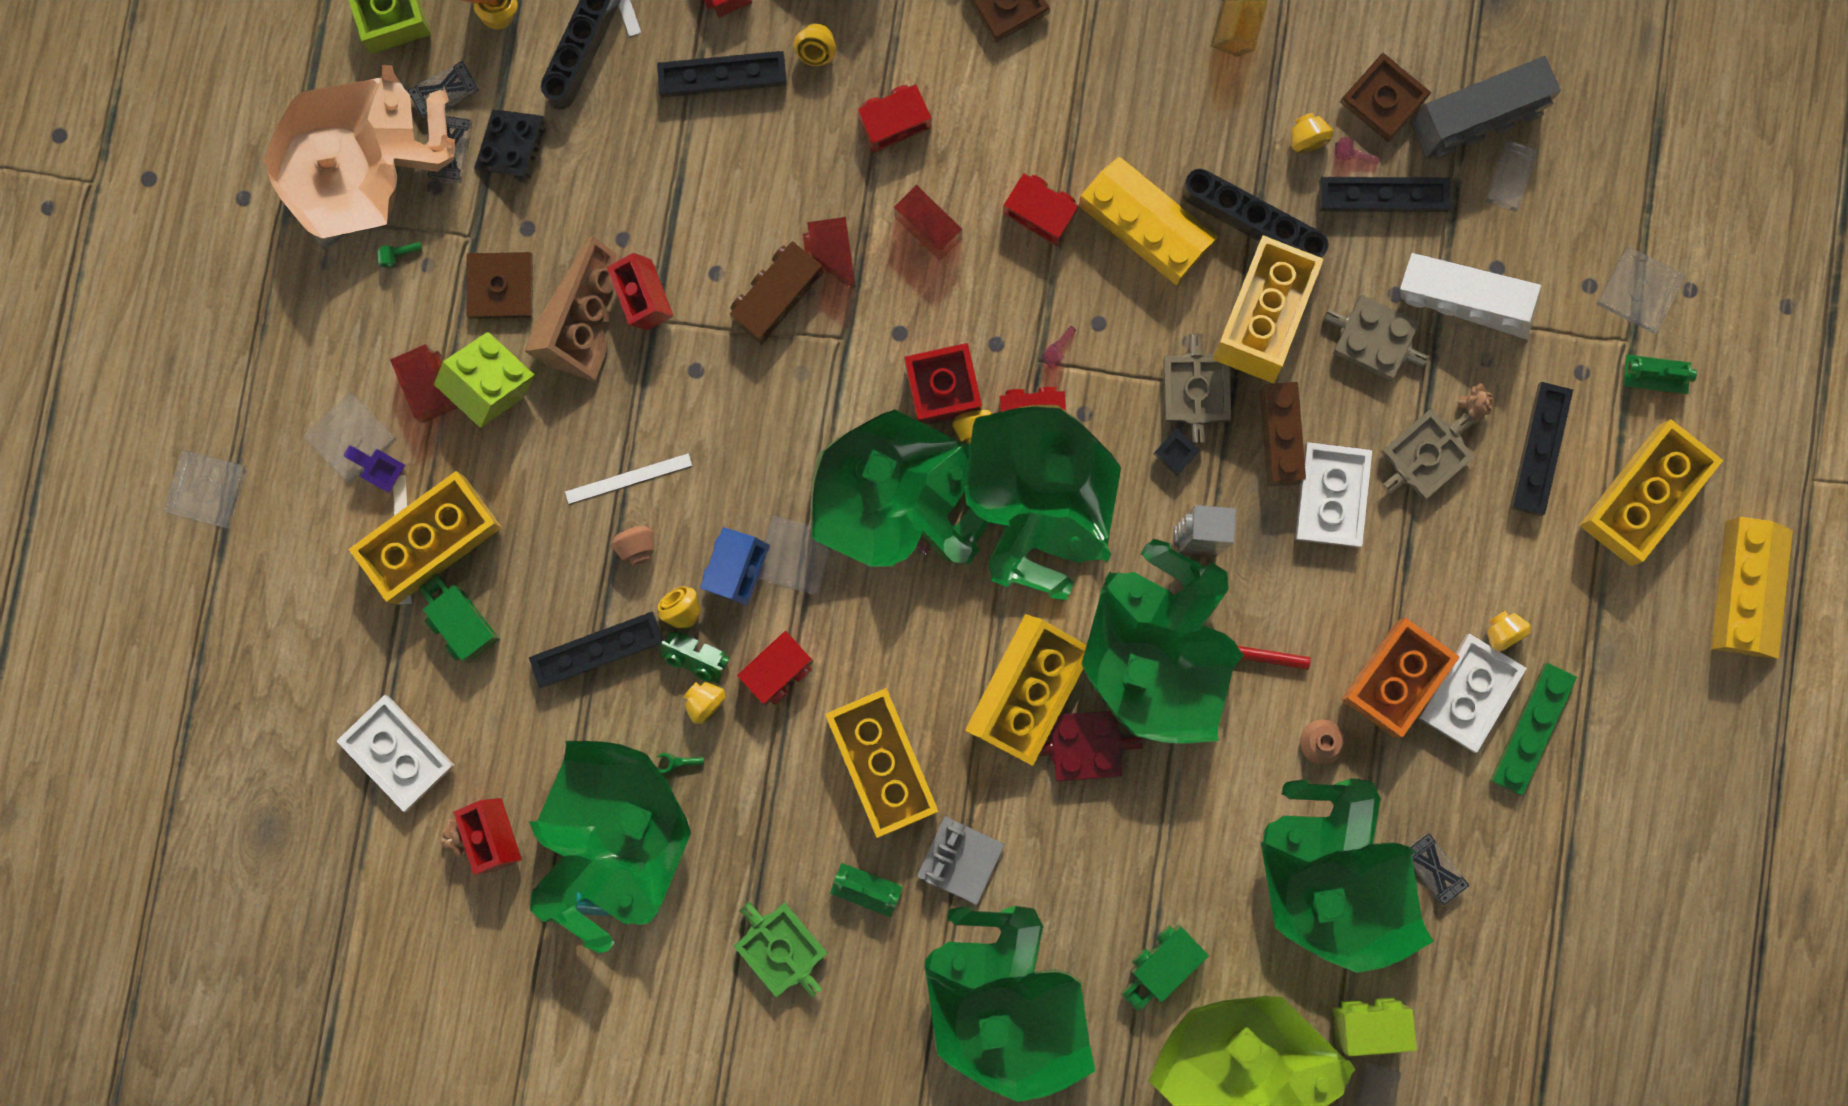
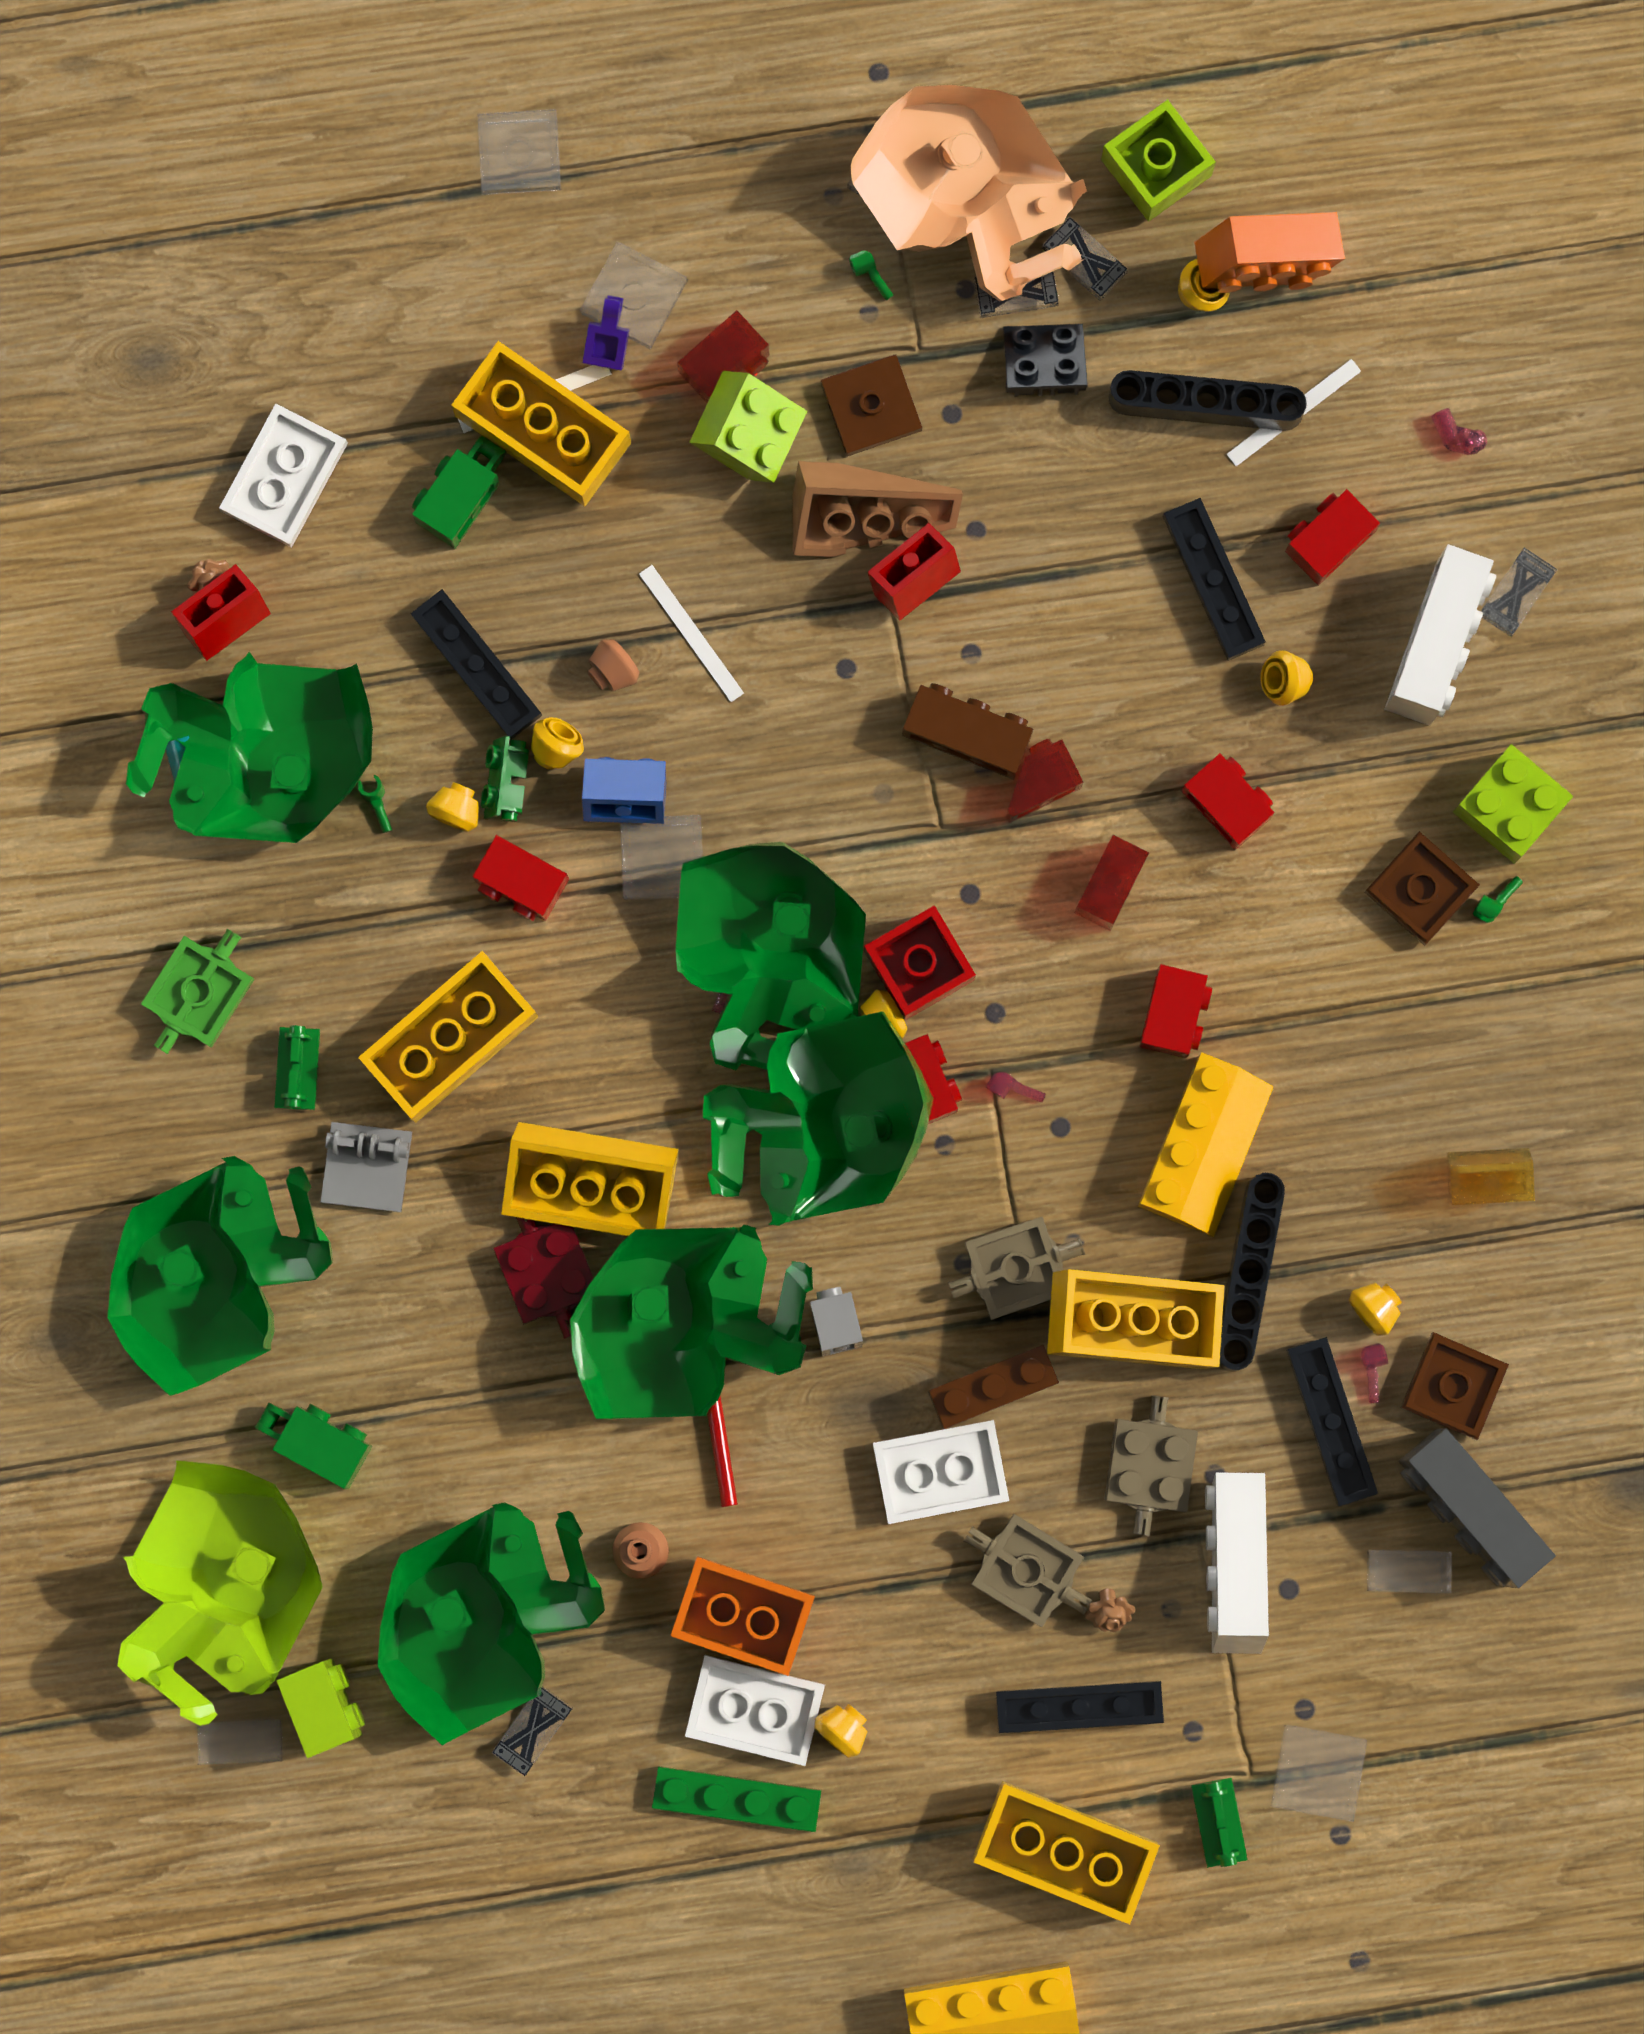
camera: 70 degrees right, 0 degrees up
black plate [1153,429,1200,476] -> none

